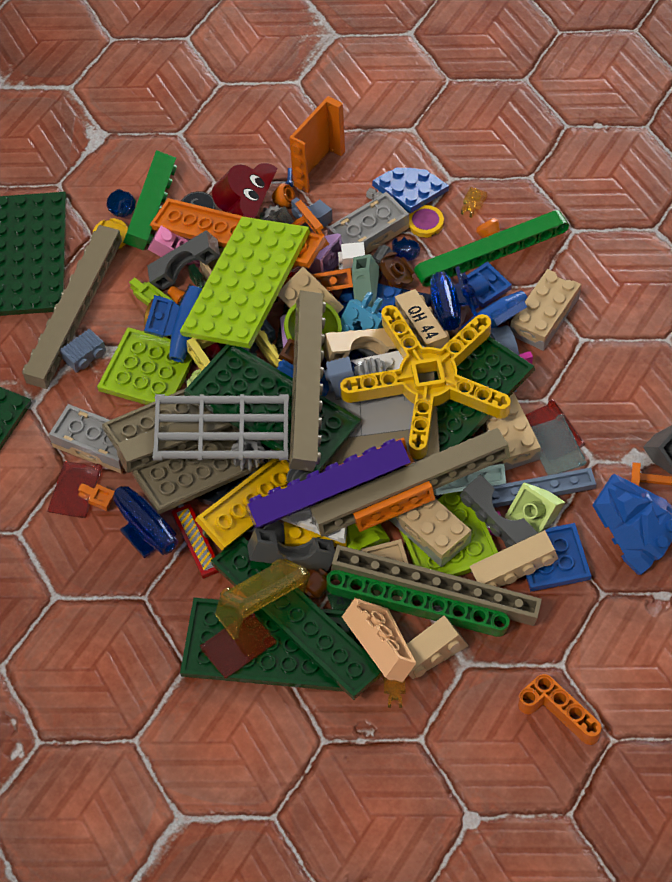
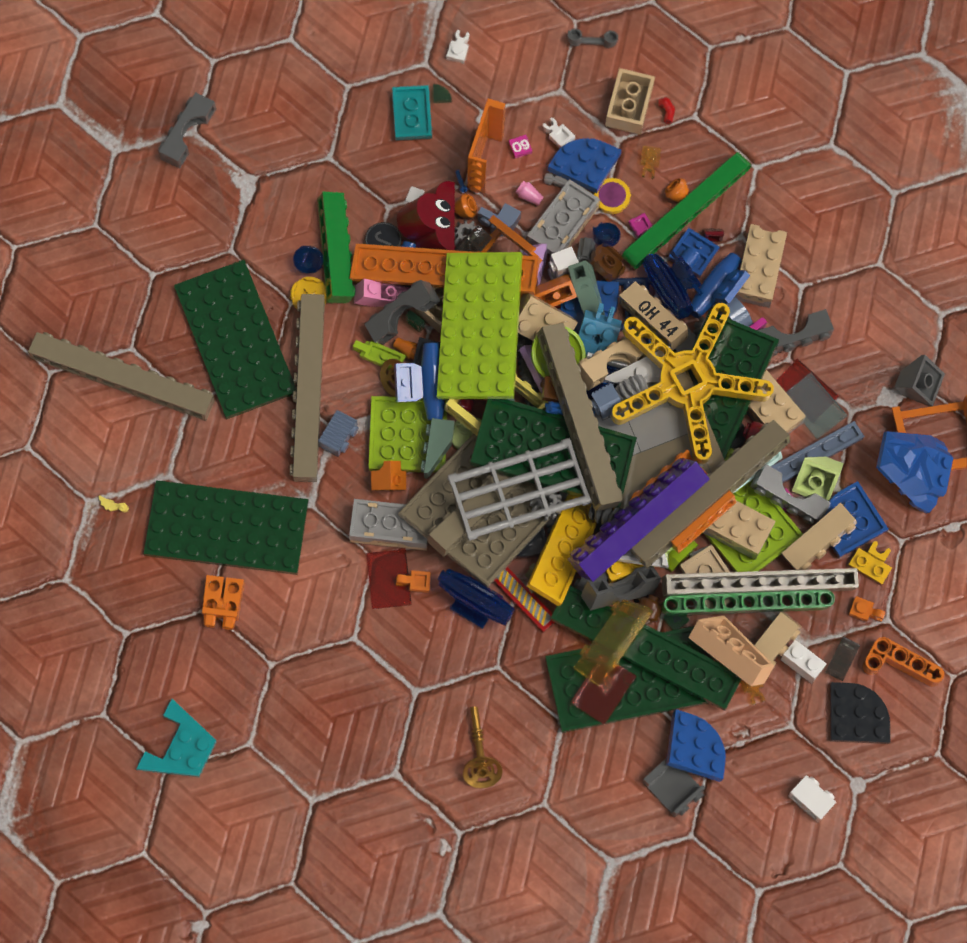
camera: 25 degrees left, 15 degrees up
none -> dark grey arch [158,92,216,169]
none -> orange brick [371,461,407,490]
none -> teal plate [392,85,432,140]
none -> sand green slope [421,418,455,479]
none -> clear green tile [433,84,452,103]
none -> white plate [446,30,469,64]
none -> pearl gold dish [463,706,503,788]
none -> dark pink tile [509,135,532,158]
none -> bright pink cone [516,181,544,206]
none -> white plate [543,118,575,148]
none -> dark grey bar [567,29,618,48]
none -> tan brick [605,68,655,135]
none -> dark pink tile [628,213,653,238]
none -> dark grey panel [642,758,705,817]
none -> red arm [658,97,675,124]
none -> blue plate [666,709,726,782]
none -> dark red slope [703,228,724,242]
none -> dark grey arch [758,309,834,357]
none -> white brick [781,640,827,684]
none -> white brick [788,775,836,822]
none -> clear smoke slope [825,636,860,681]
none -> black plate [830,682,890,744]
none -> yellow plate [849,541,892,585]
none -> orange plate [849,596,886,622]

